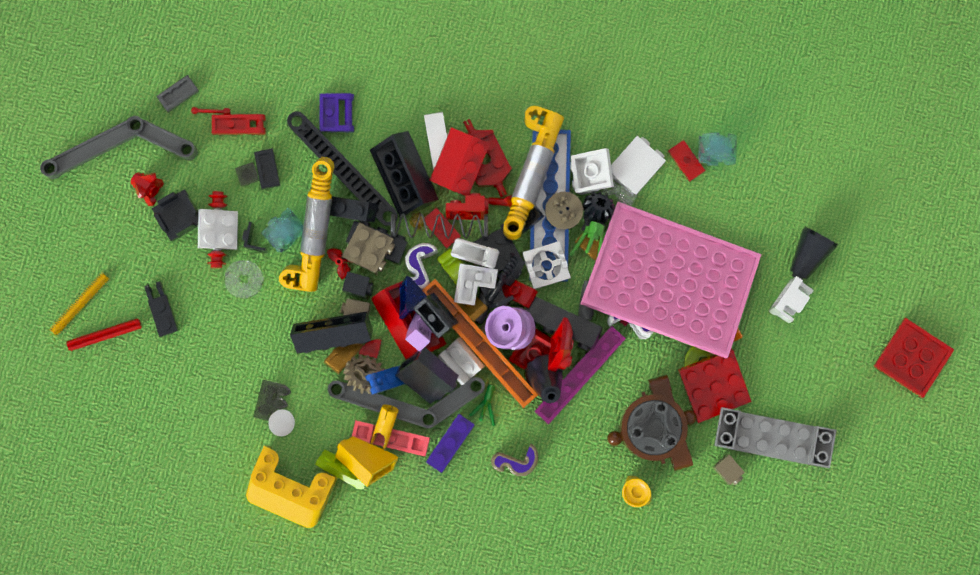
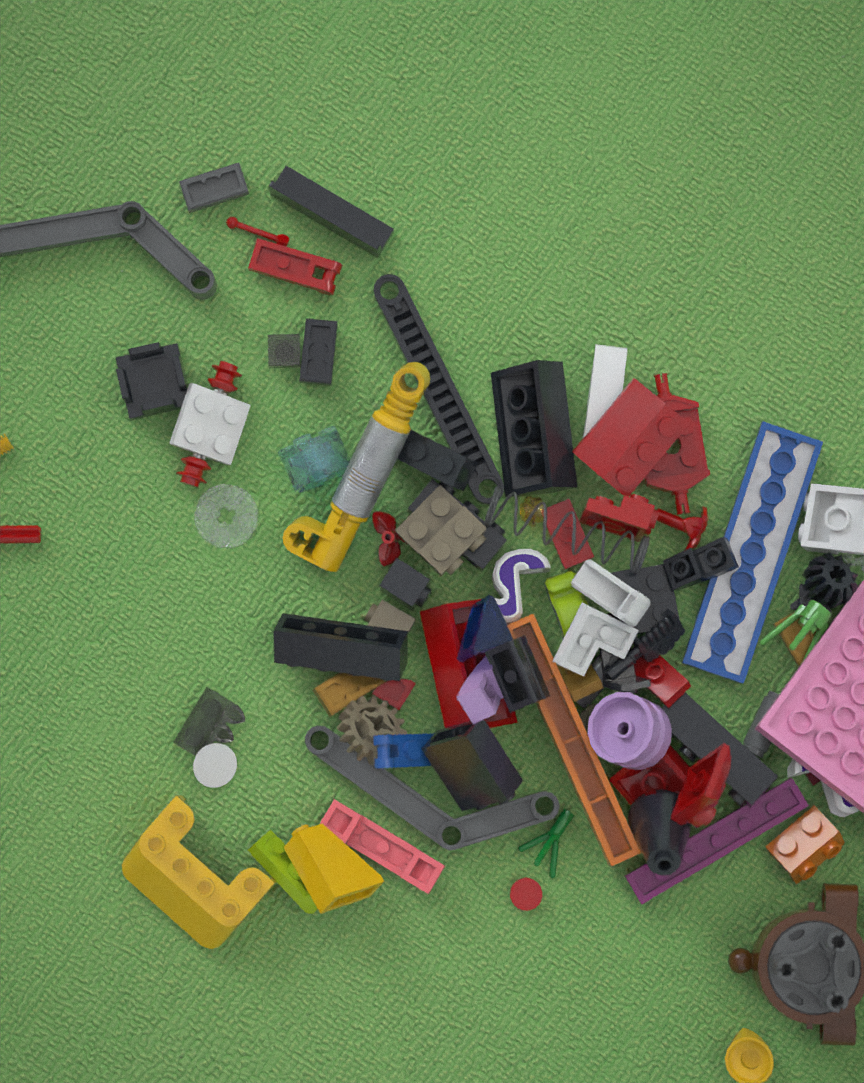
camera: 15 degrees right, 0 degrees up
red rock [131,172,164,206] -> none
black hinge [145,281,179,337] -> none
black bracket [242,222,268,253] -> none
dark purple plate [320,93,354,133] -> none
yellow piece [371,404,399,450] -> none
dark purple brick [426,414,475,473] -> none
white bracket [438,337,485,385] -> none
animal [491,443,538,476] -> none
piece [503,106,564,240] -> none
white piece [522,241,571,289] -> none
dark tan plate [545,191,583,230] -> none
none -> black panel [268,166,394,258]
none -> red tile [510,877,543,911]
none -> orange bracket [765,805,845,884]

